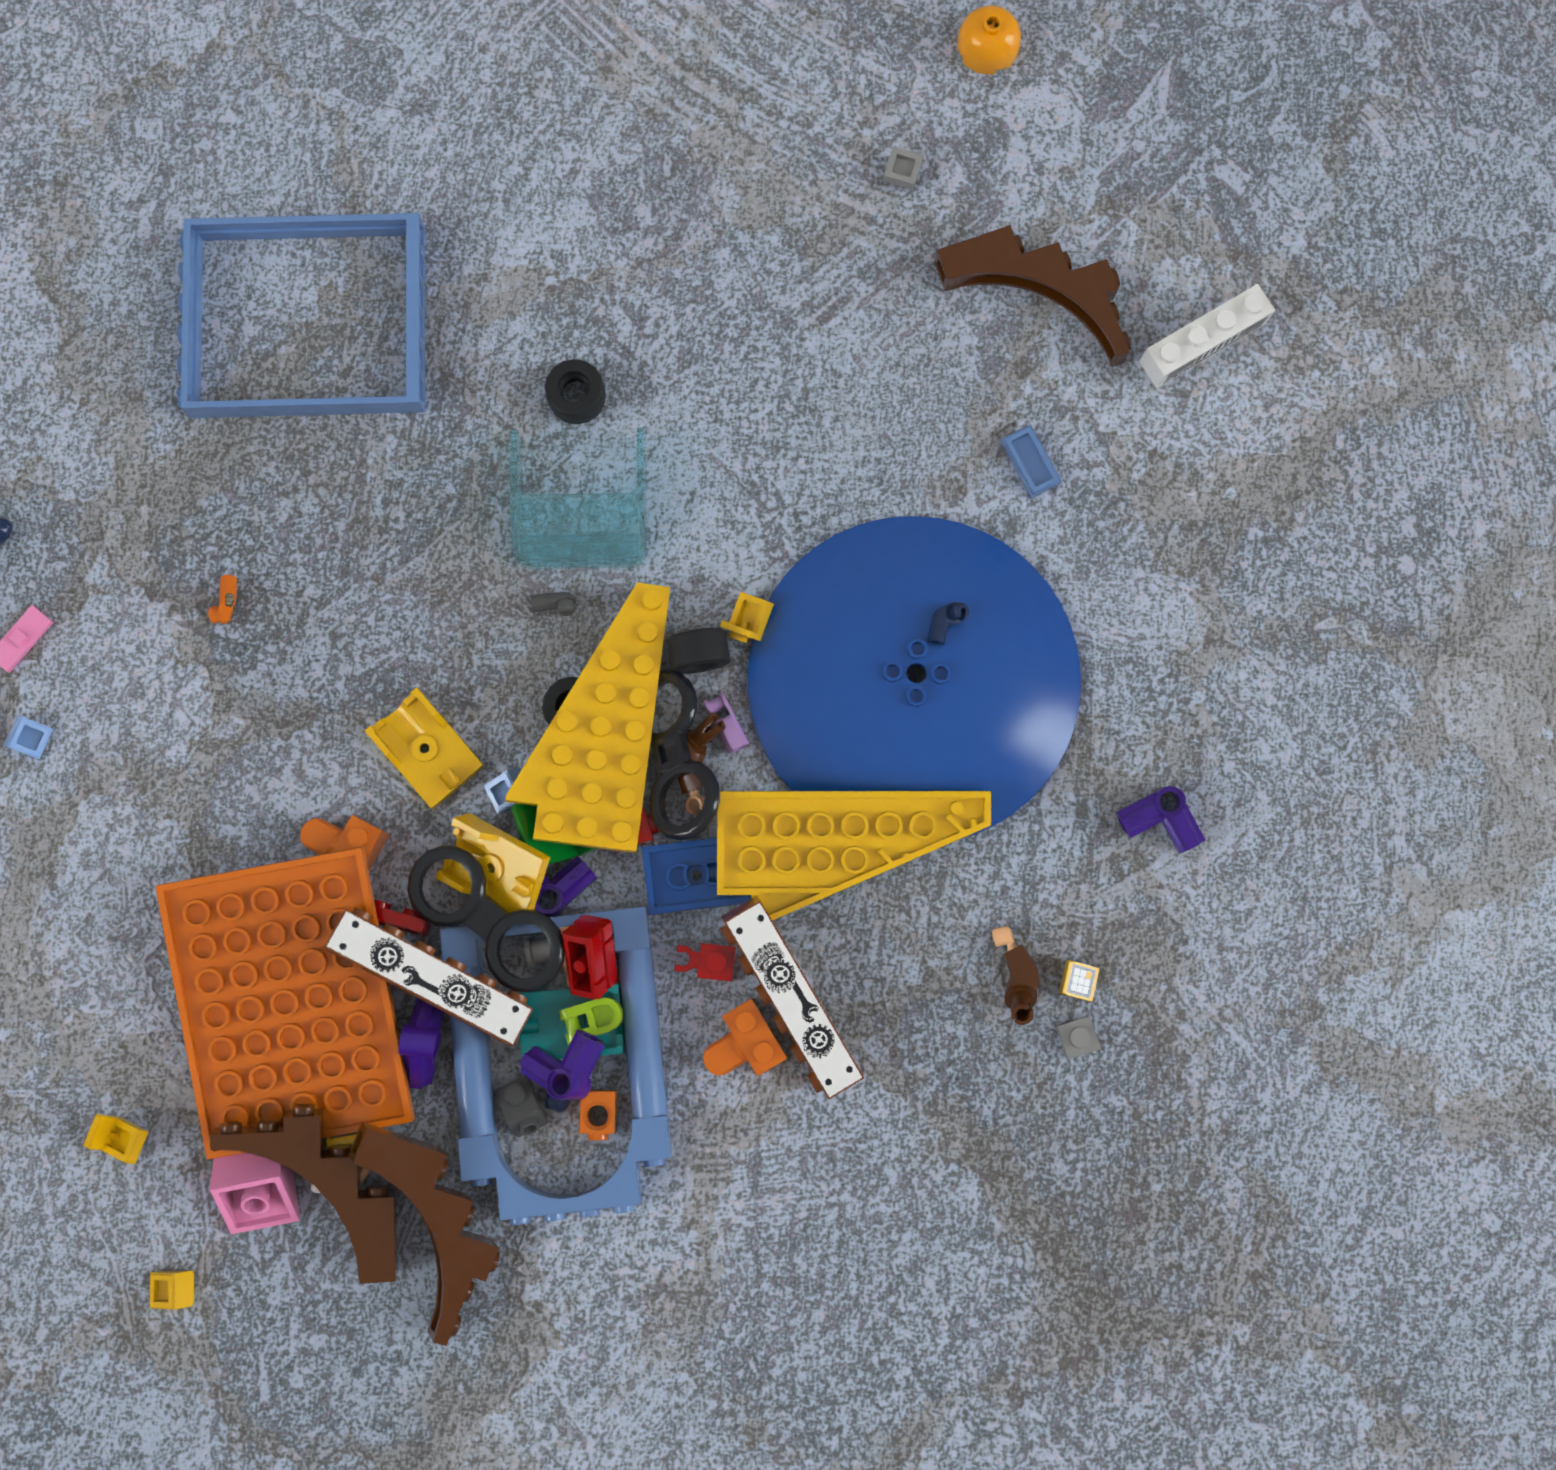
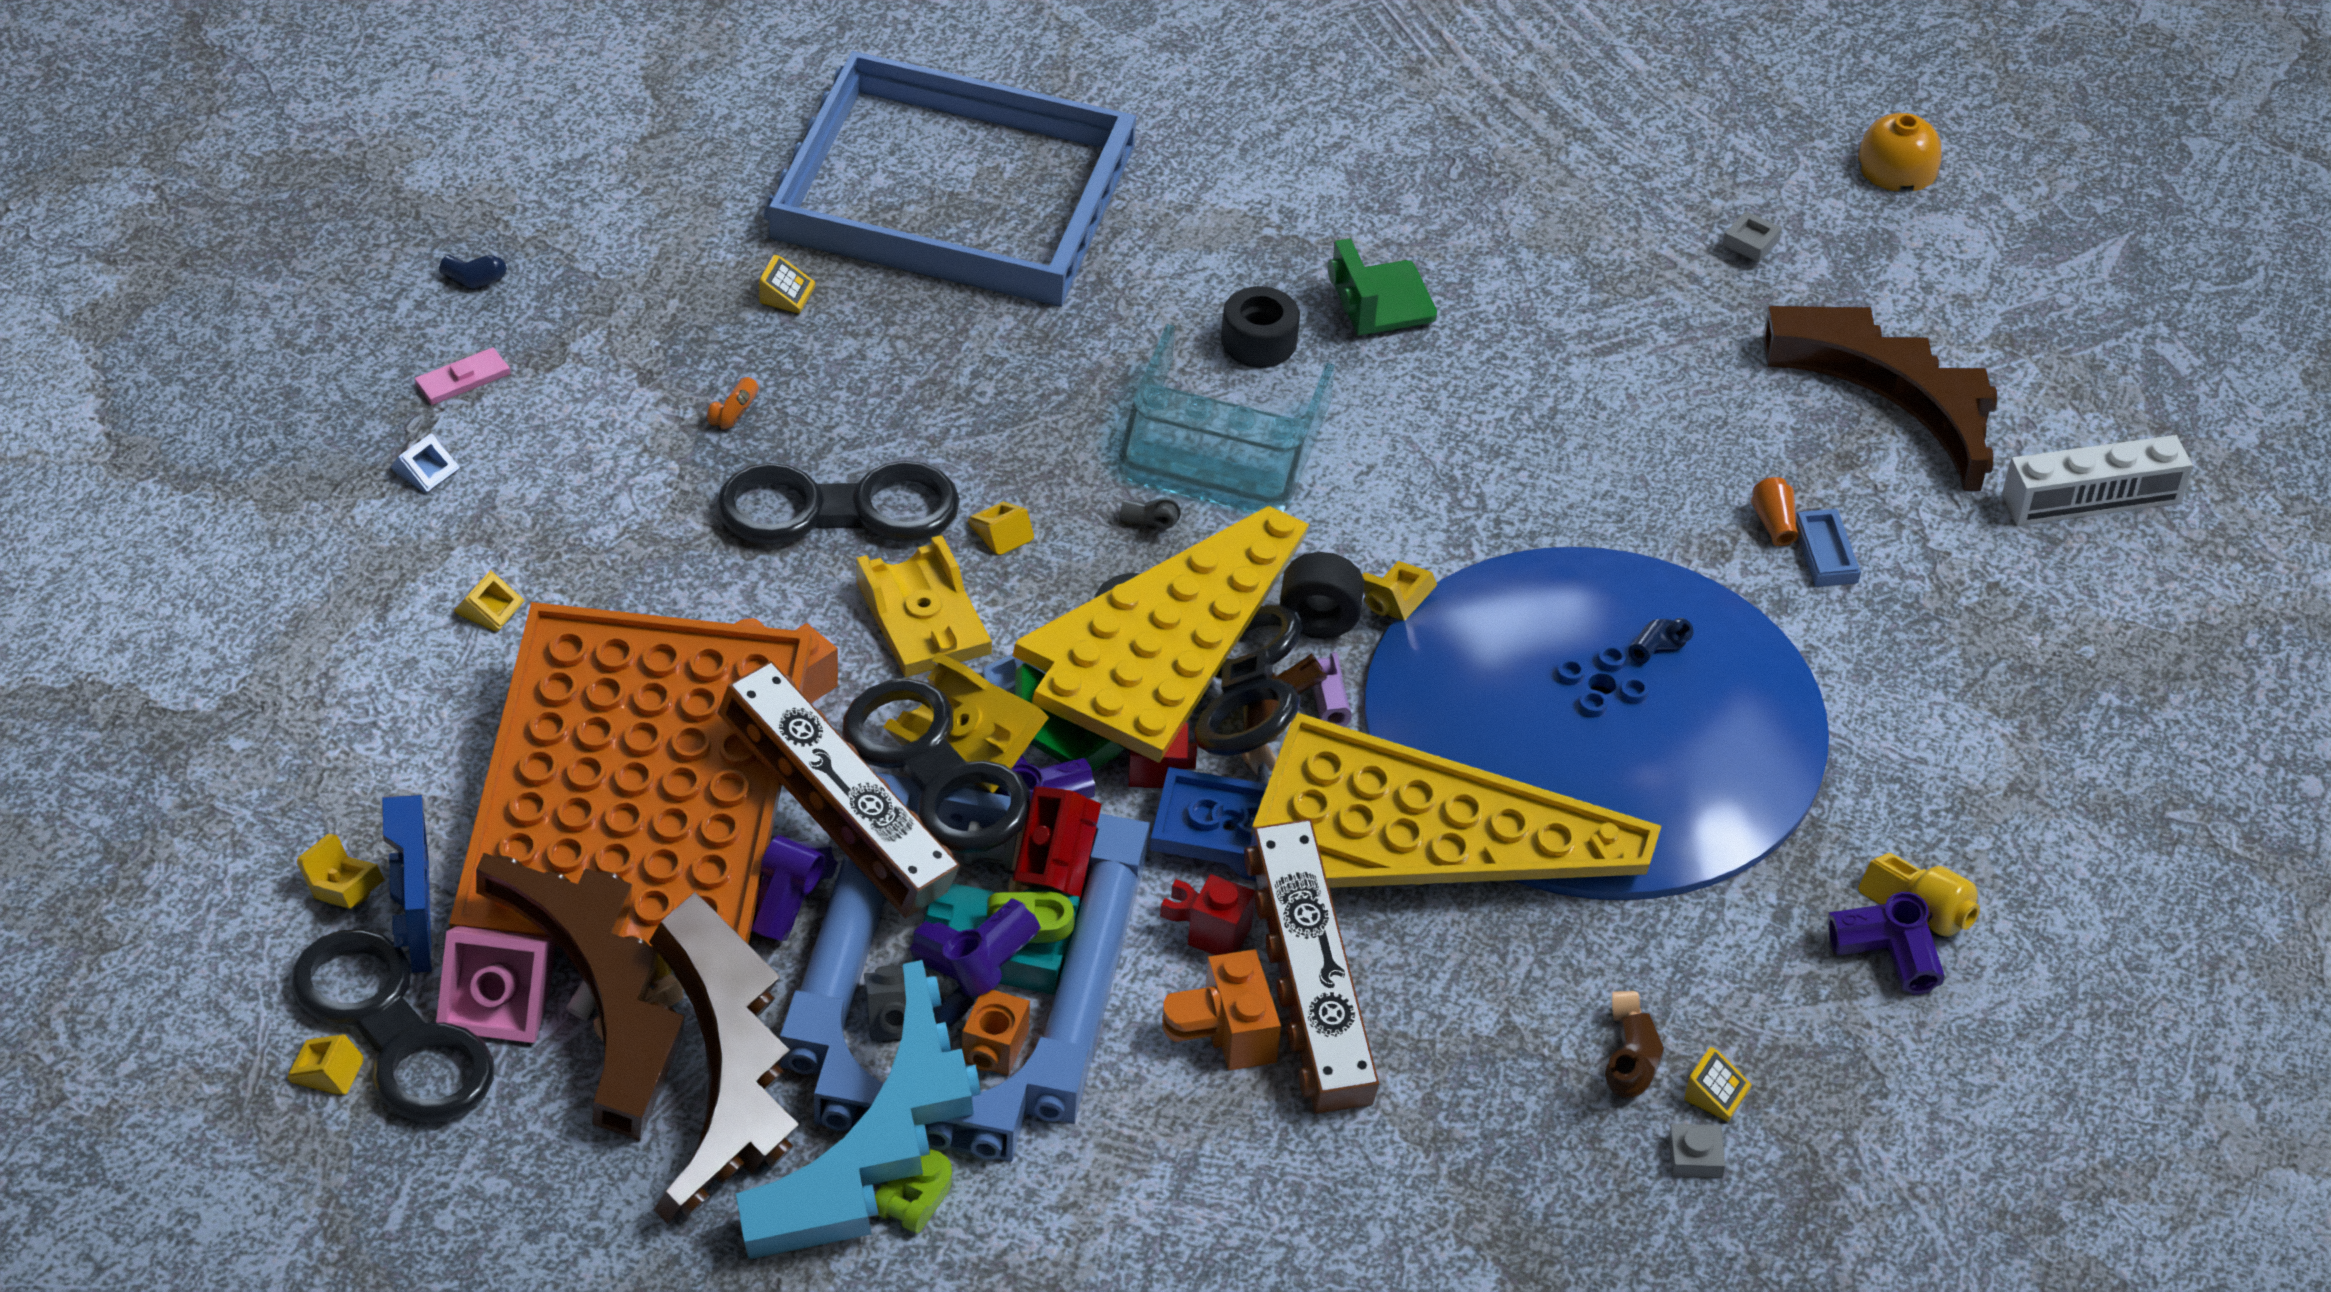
camera: 15 degrees right, 35 degrees down
none -> black bar [291,929,494,1122]
none -> blue piece [382,795,432,973]
none -> yellow slope [453,570,525,632]
none -> black bar [716,460,960,545]
none -> medium azure arch [735,960,981,1259]
none -> slope [759,255,816,314]
none -> lime plate [875,1149,952,1234]
none -> yellow slope [967,501,1034,555]
none -> green bracket [1327,238,1437,336]
none -> orange cone [1751,477,1799,546]
none -> yellow slope [1858,852,1921,905]
none -> yellow head [1906,865,1980,937]

